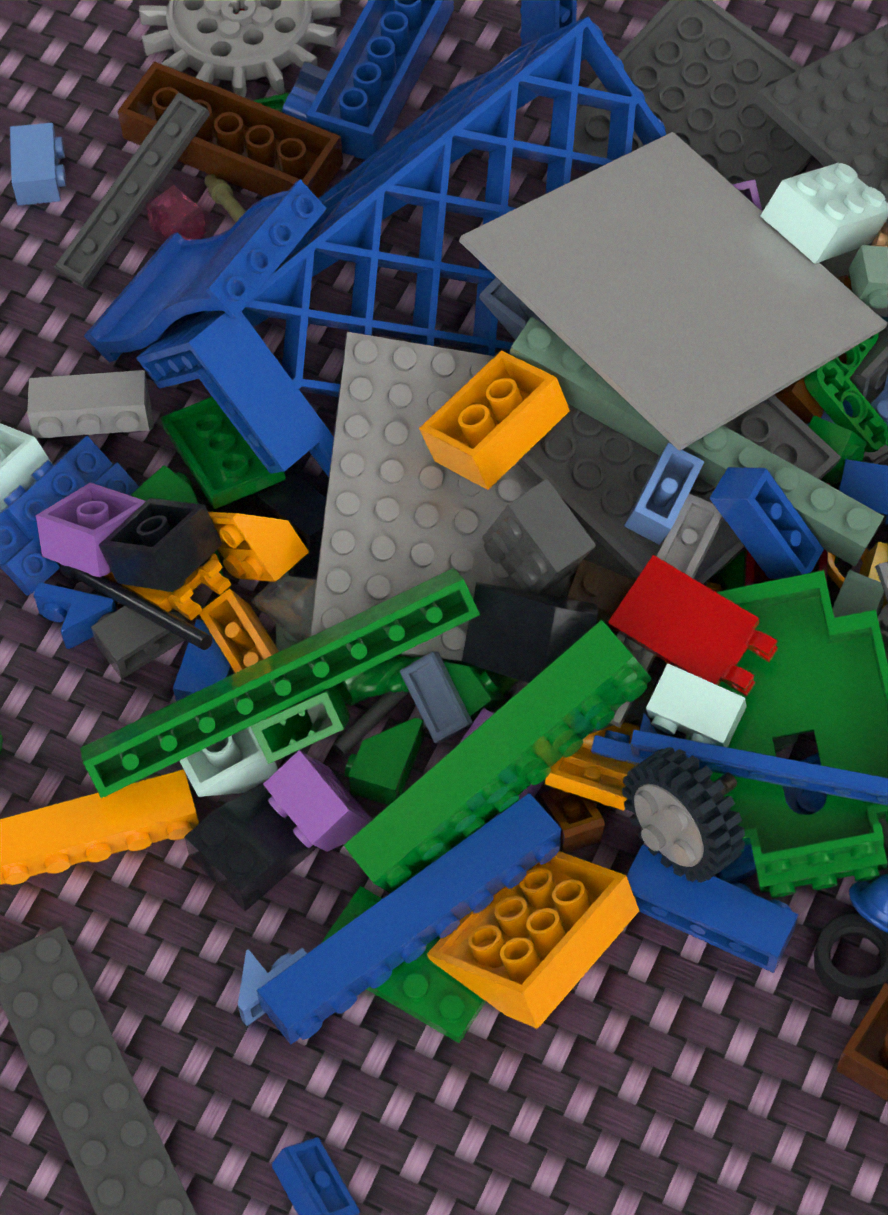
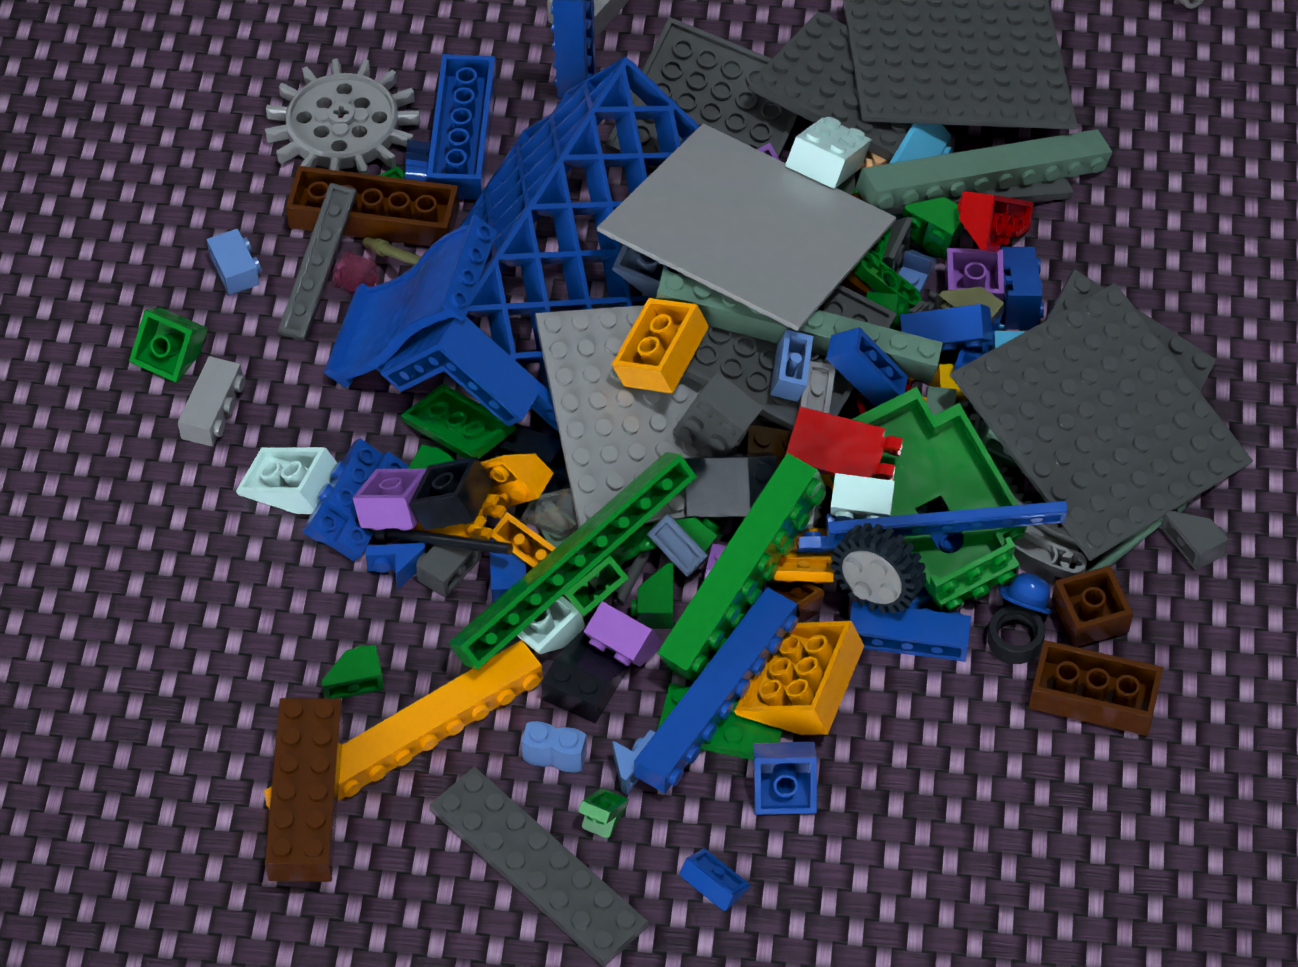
camera: 20 degrees left, 5 degrees down
light grey slope [27,370,154,438] -> none
none -> medium blue brick [521,721,587,773]
none -> green slope [578,788,629,838]
none -> blue slope [753,742,817,815]

